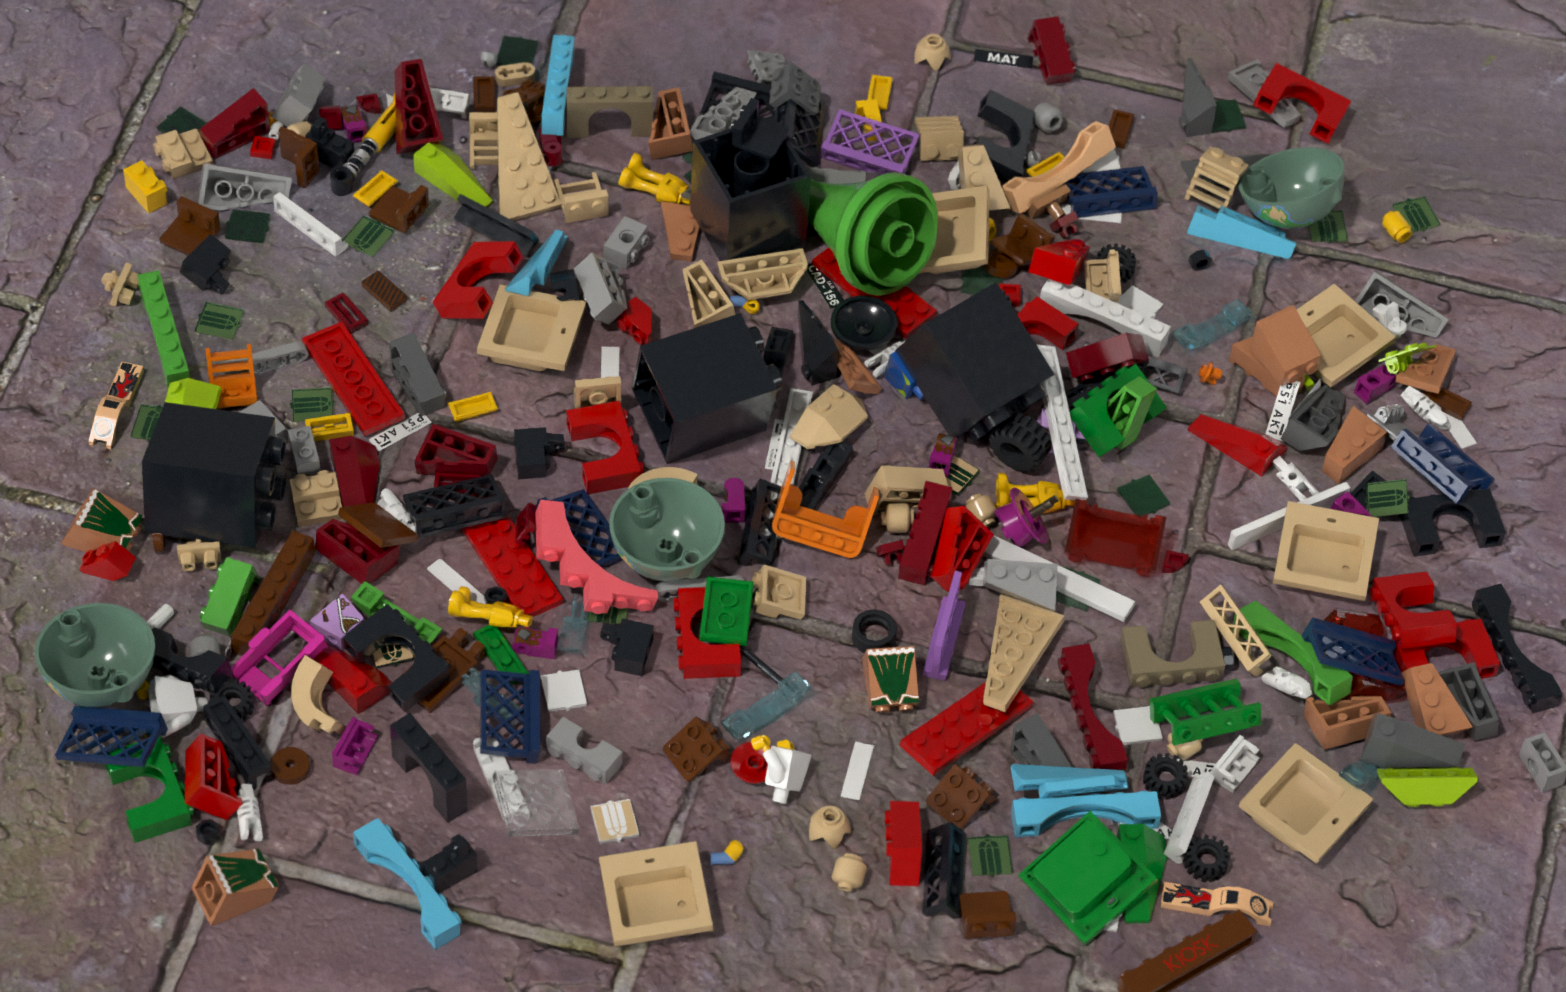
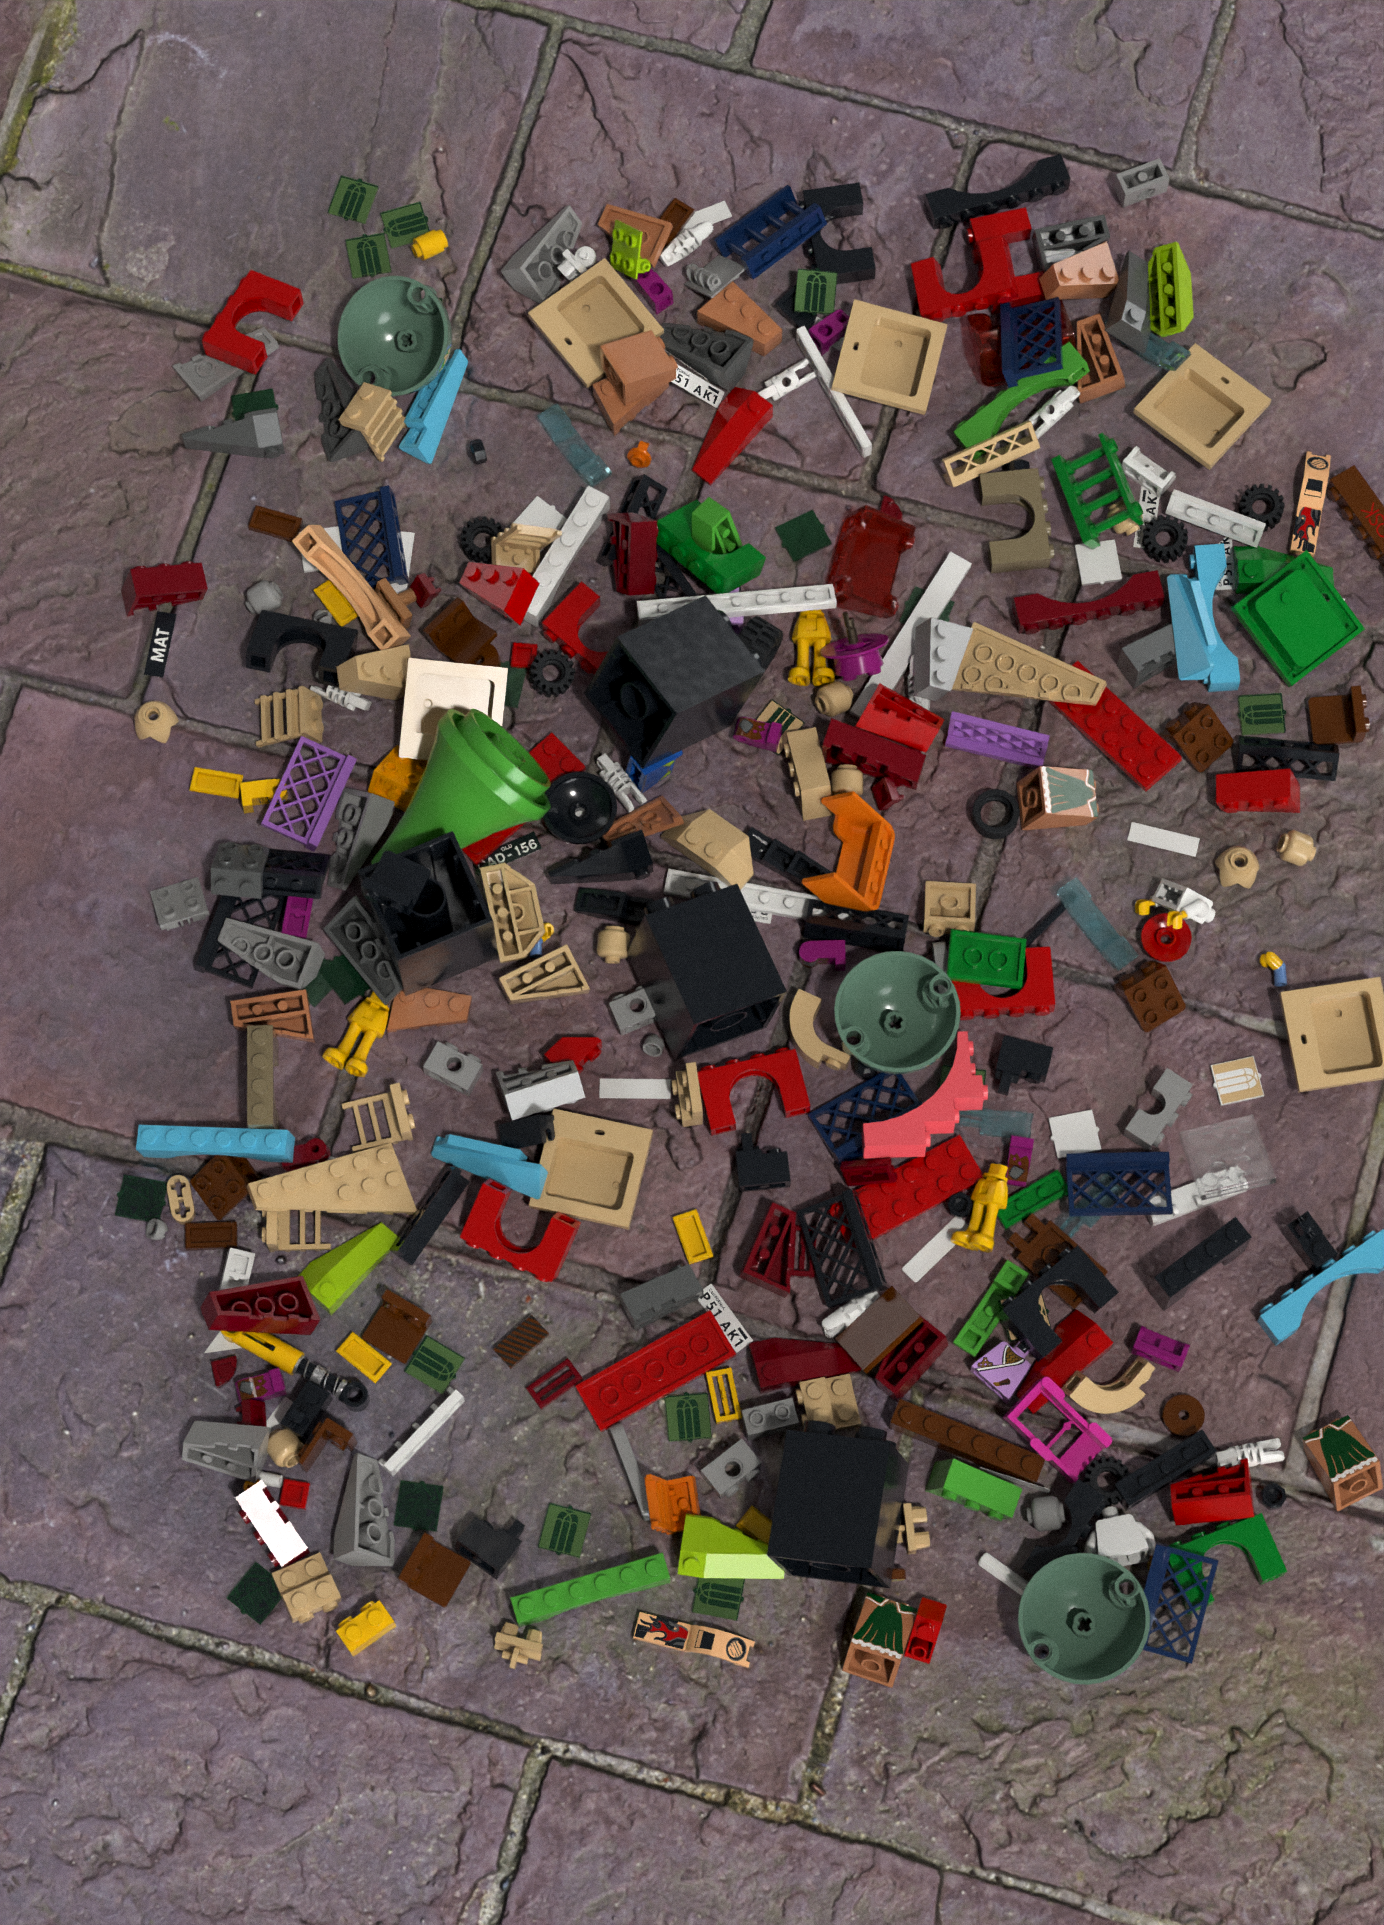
camera: 85 degrees left, 20 degrees up
none -> clear green piece [328,175,379,224]
none -> clear green piece [345,233,392,279]

